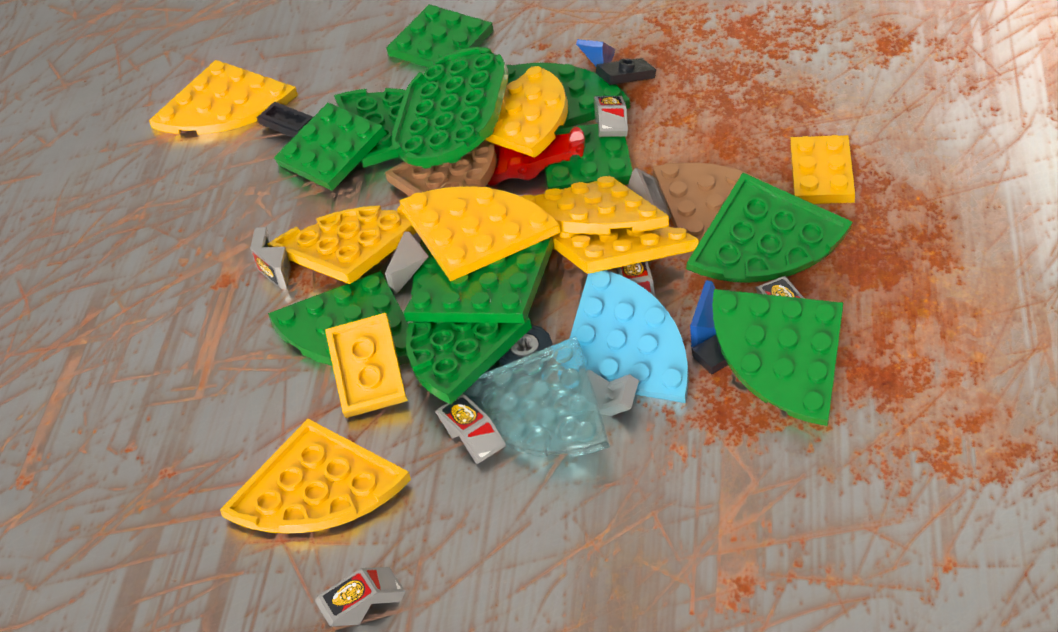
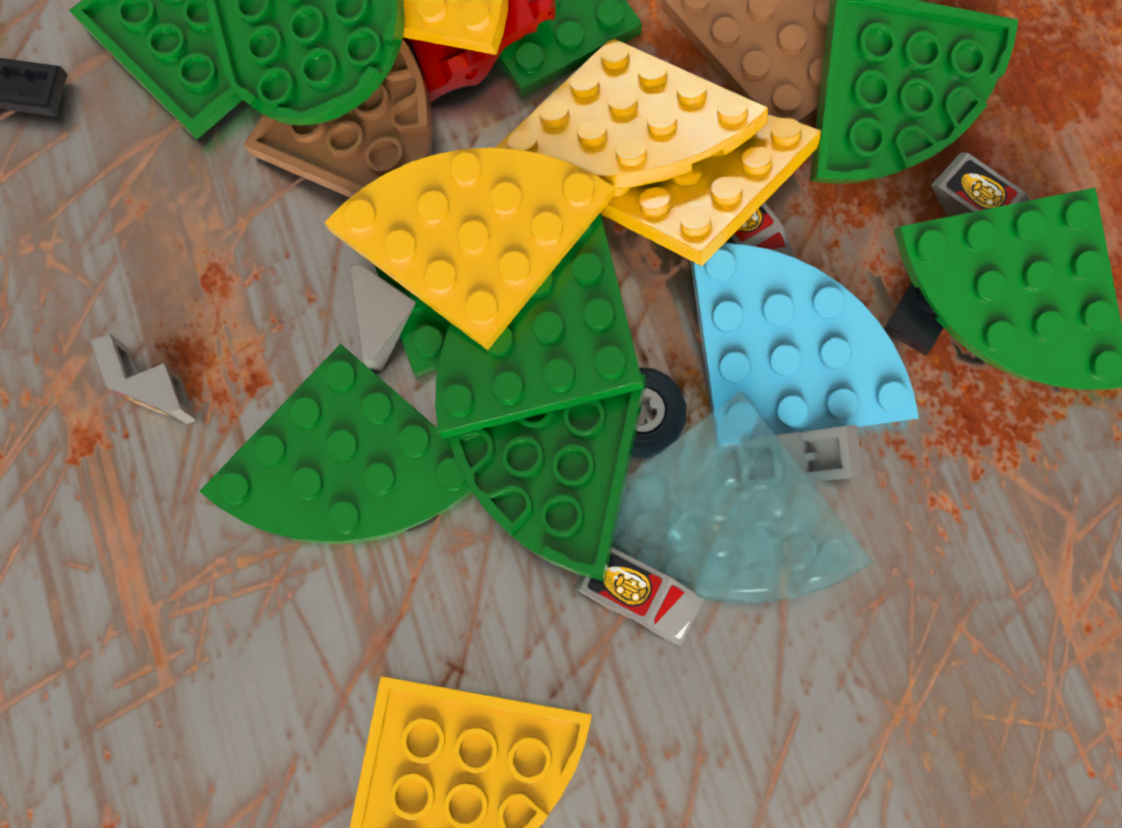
camera: 30 degrees left, 30 degrees up
yellow plate [267,205,417,284] -> none
green plate [274,102,387,191] -> none
yellow plate [325,313,408,418] -> none
light grey slope [628,168,671,219] -> none
blue slope [690,280,716,347] -> none

